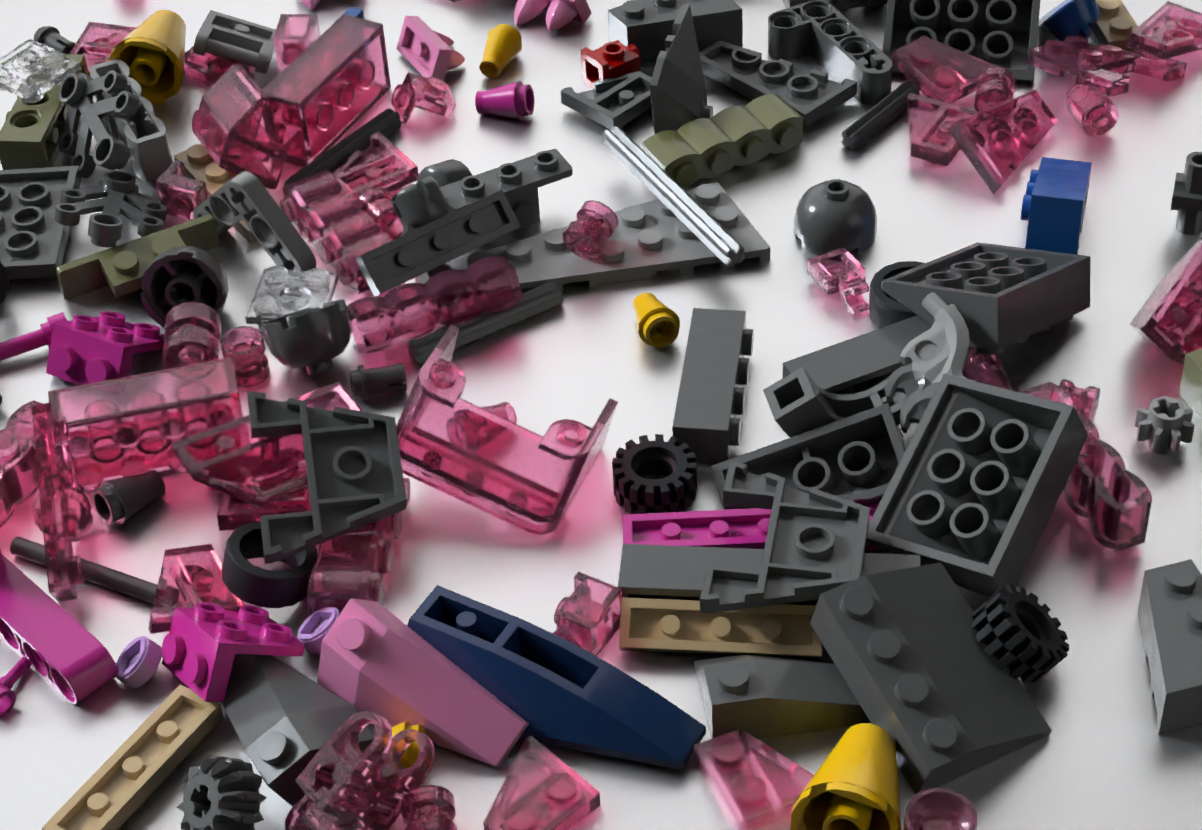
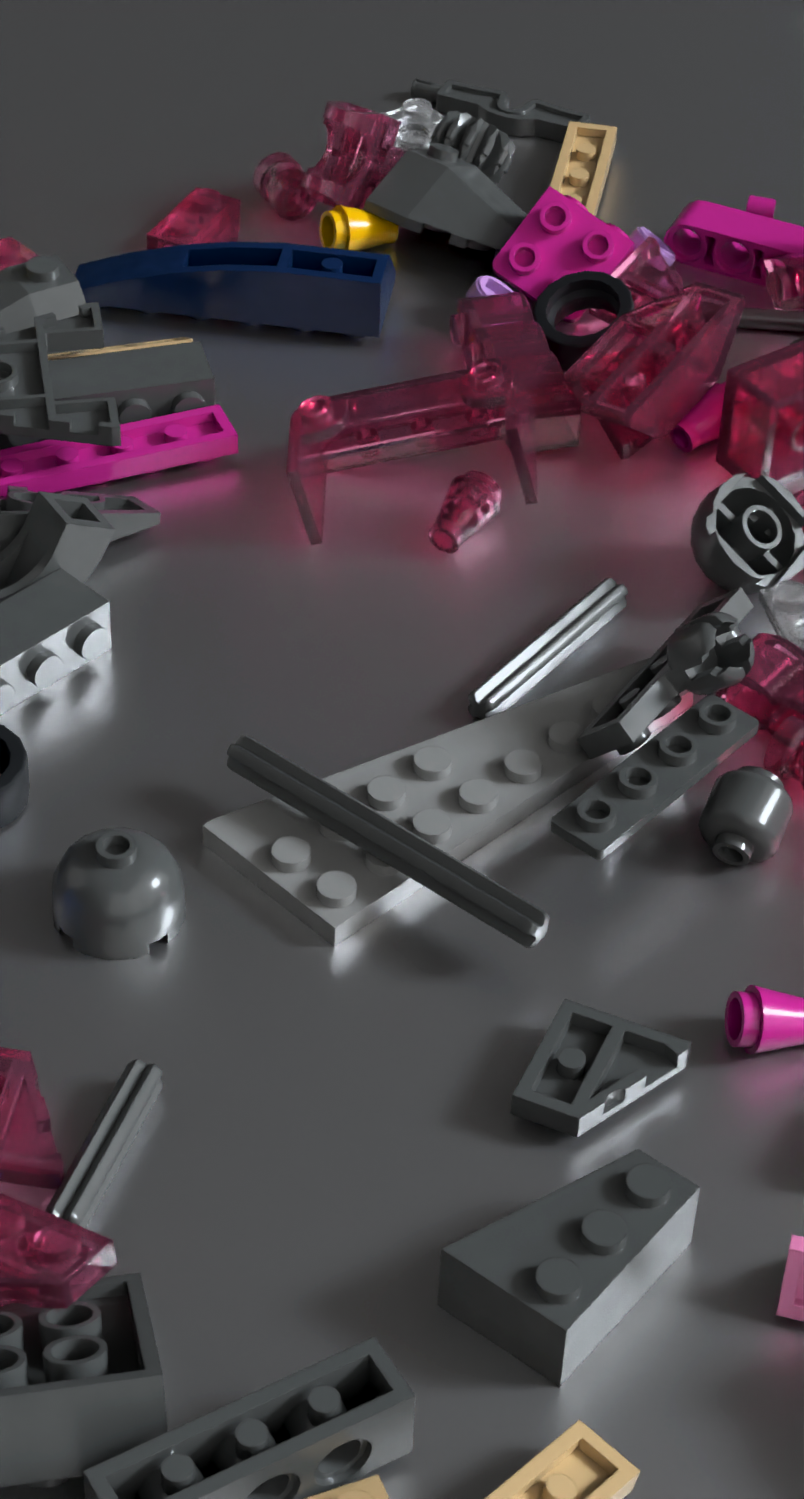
camera: 155 degrees right, 0 degrees up
dark grey wing [247,392,407,564] -> none
bright pink wedge [317,598,529,766] -> none
clear pink brick [347,256,524,353] -> none
dark grey pin [349,363,407,400] -> none
clear pink brick [553,572,622,656] -> none
clear pink wheel [562,200,619,260] -> none
red brick [580,40,642,90] -> none
black tyre [612,434,697,514] -> none
yellow cone [633,292,680,348] -> none
olive brick [642,94,803,189] -> none
dark grey wedge [650,4,713,134] -> none
dark grey brick [672,308,754,464] -> none
dark grey wing [699,40,857,127] -> none
dark grey beam [768,0,893,106] -> none
clear pink plate [807,247,869,314] -> none

